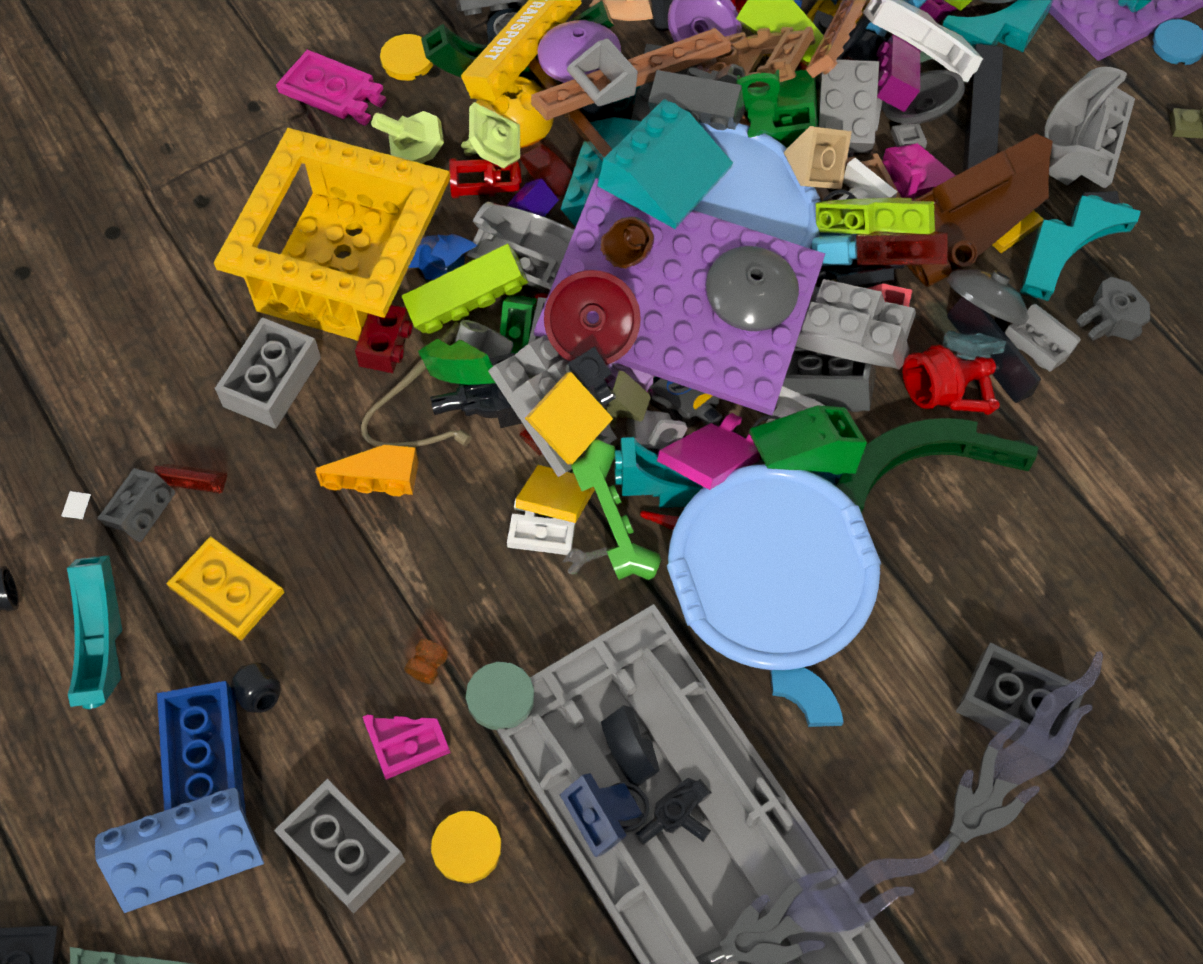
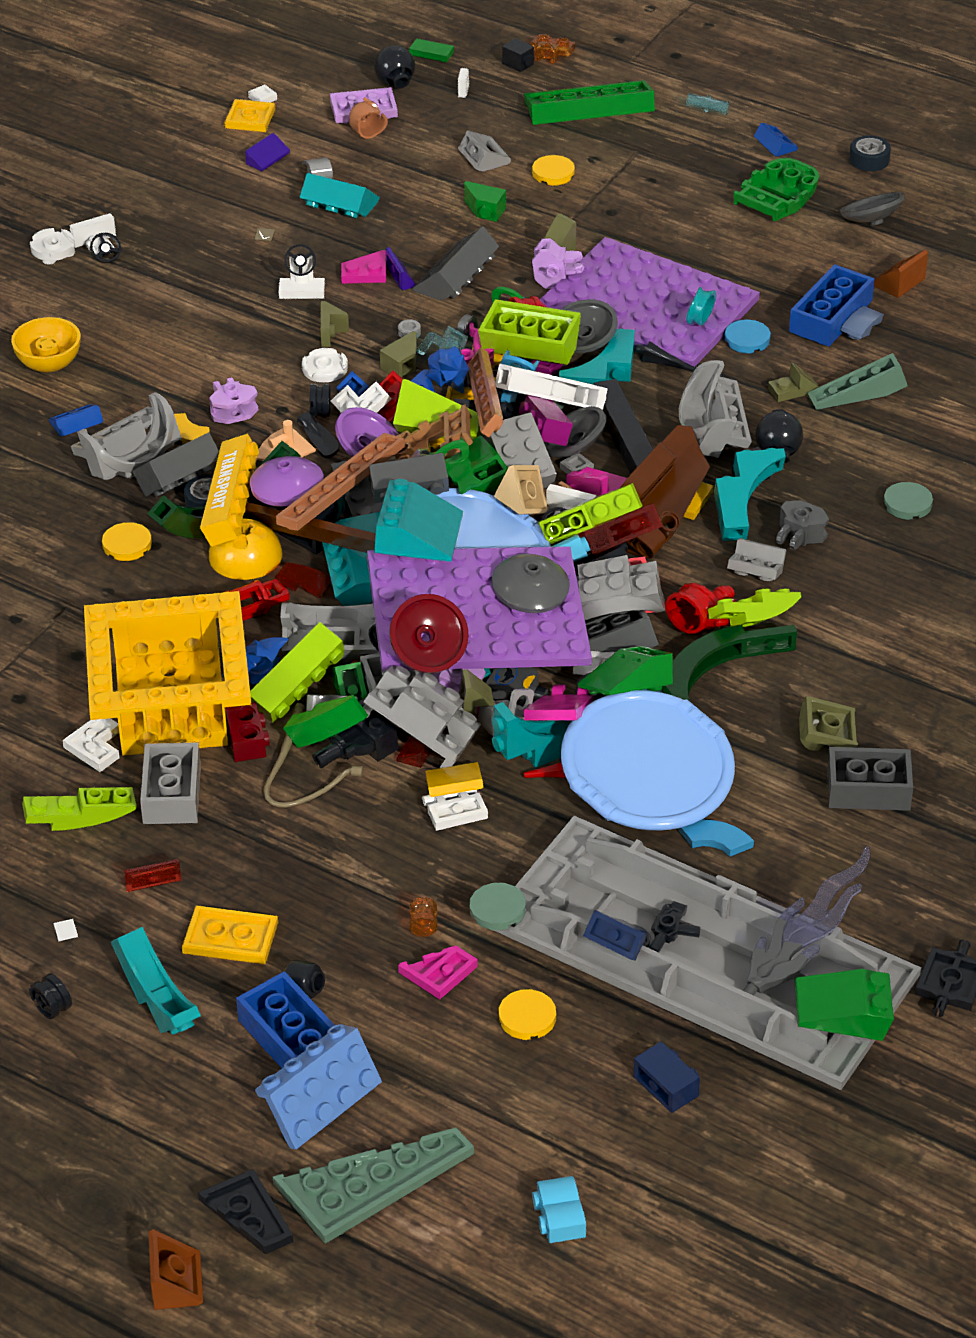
camera: 25 degrees left, 20 degrees down
dark grey bracket [97,468,175,542] -> none
light grey brick [274,779,405,914] -> none
dark pink tile [276,50,387,126] -> none
light orange slope [315,445,419,496] -> none
yellowish green piece [371,111,444,163] -> none
yellowish green piece [461,102,520,168] -> none
dark purple brick [507,178,559,217] -> none
yellow tile [525,372,613,464] -> none
clear hand [562,547,608,574] -> none
light grey tile [567,38,638,106] -> none
black plate [567,346,616,405] -> none
bright green plate [570,439,661,580] -> none
reddish brown hair [601,217,654,269] -> none
black slope [601,705,660,786] -> none
clear purple piece [934,651,1103,863] -> none
clear light blue plate [943,331,1006,360] -> none
dark grey dish [947,269,1029,325] -> none
black slope [947,296,1041,403] -> none
none -> lime slope [22,787,136,831]
none -> white plate [63,718,119,772]
none -> black piece [635,341,695,372]
none -> lime slope [708,589,801,628]
none -> black brick [755,409,804,463]
none -> olive slope [799,696,858,751]

